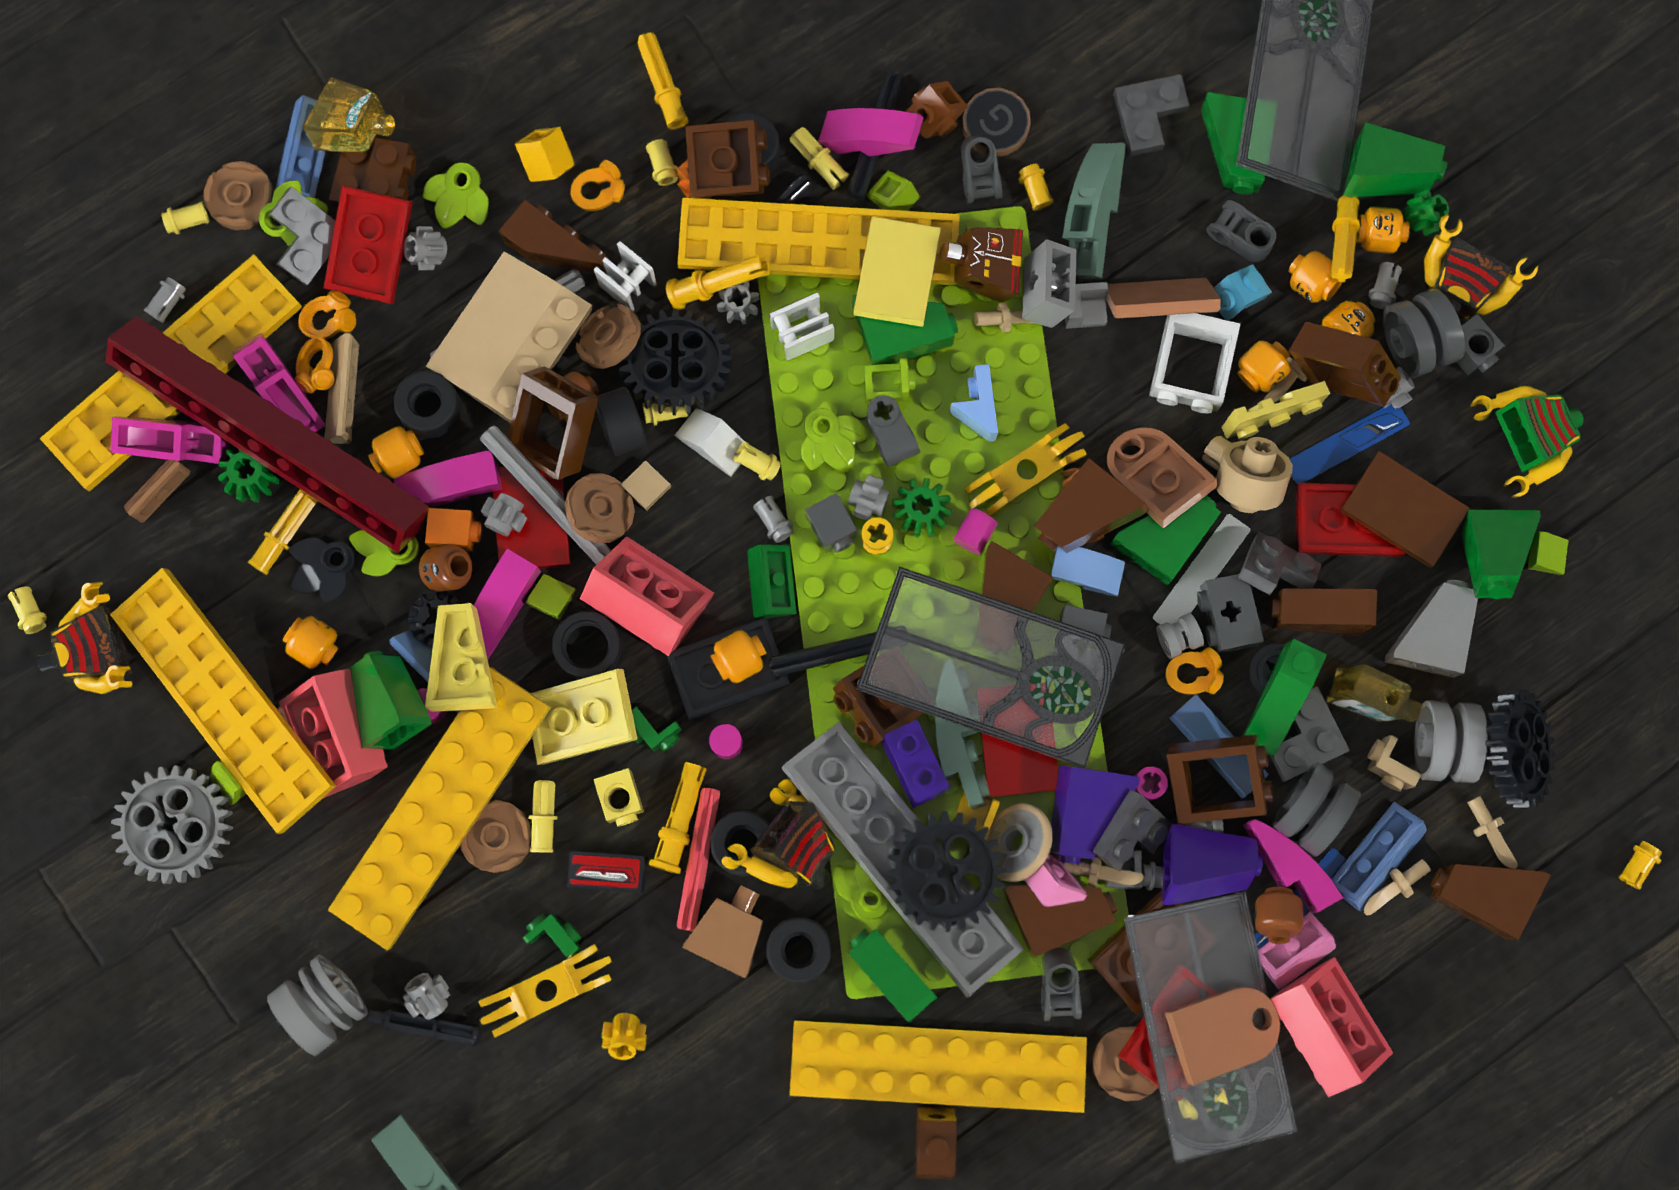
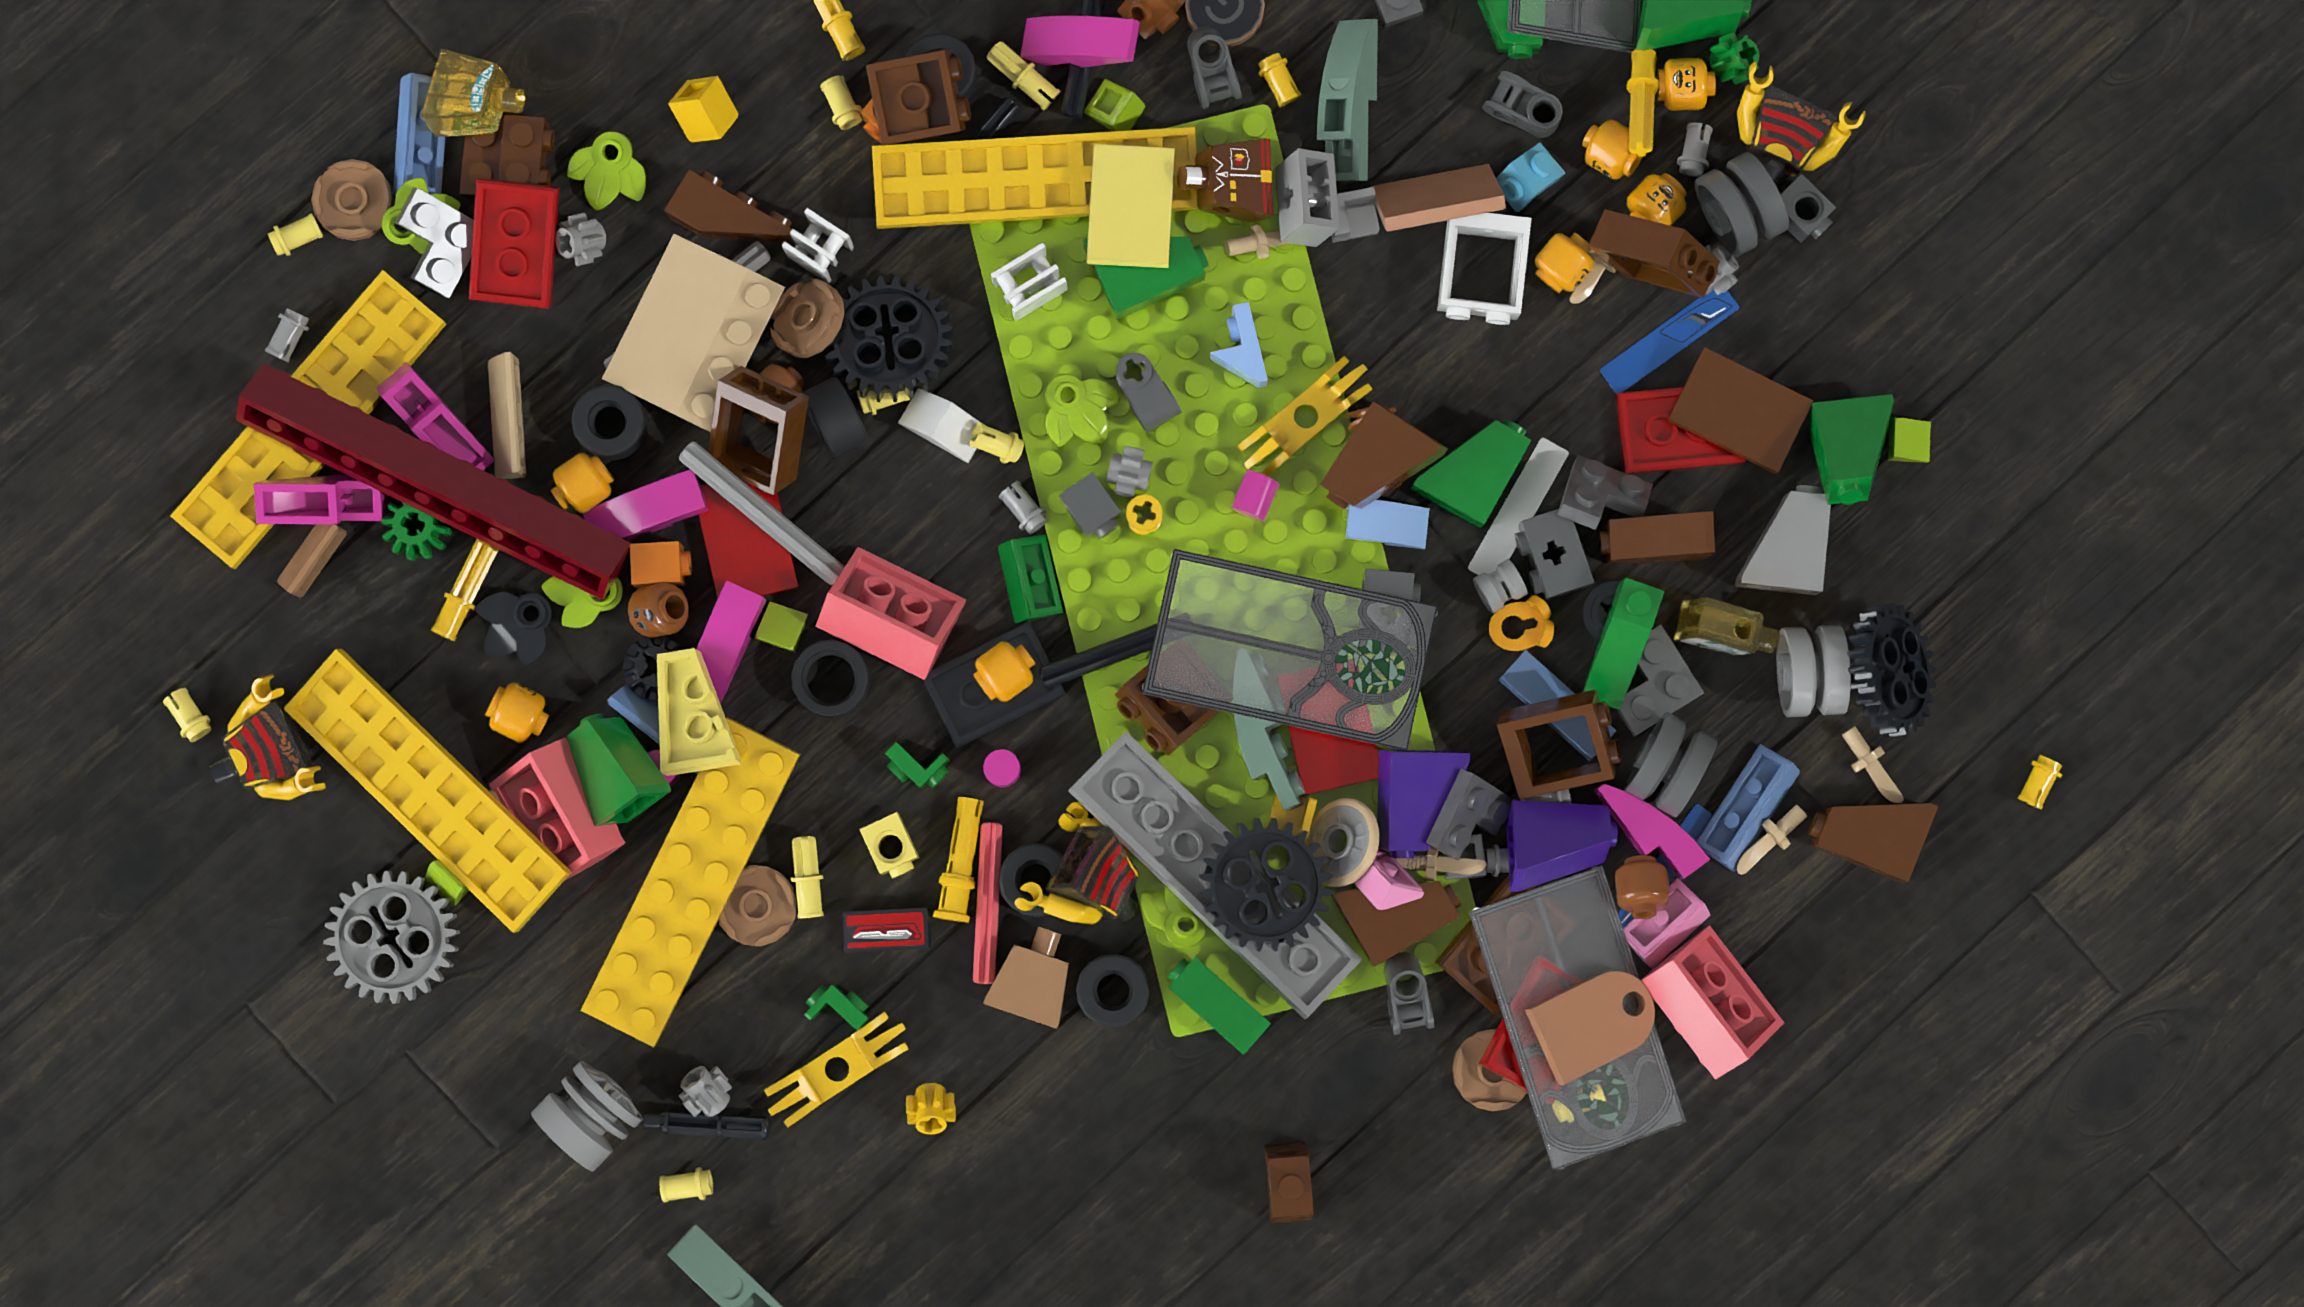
camera: 10 degrees left, 5 degrees up
light orange piece [294,337,335,394] -> none
light orange piece [298,291,356,340] -> none
light grey gear [481,493,527,537] -> none
light yellow tile [531,669,638,765] -> none
medium nougat tile [564,473,635,543] -> none
light orange piece [570,160,625,211] -> none
tan tile [621,460,671,511] -> none
yellow pin [666,253,770,310] -> none
light grey gear [717,281,759,325] -> none
yellow plate [790,1020,1087,1113] -> none
lime bracket [864,358,915,403] -> none
dark purple panel [882,720,950,809] -> none
green gear [892,478,952,538] -> none
reddish brown slope [976,540,1053,655] -> none
nougat tile [1107,428,1217,528] -> none
dark pink piece [1134,767,1168,801] -> none
tan piece [1202,436,1293,513] -> none
light yellow wing [1222,381,1330,440] -> none
tan bracket [1367,735,1422,791] -> none
torso [1470,386,1583,498] -> none
none -> light yellow pin [659,1167,713,1202]

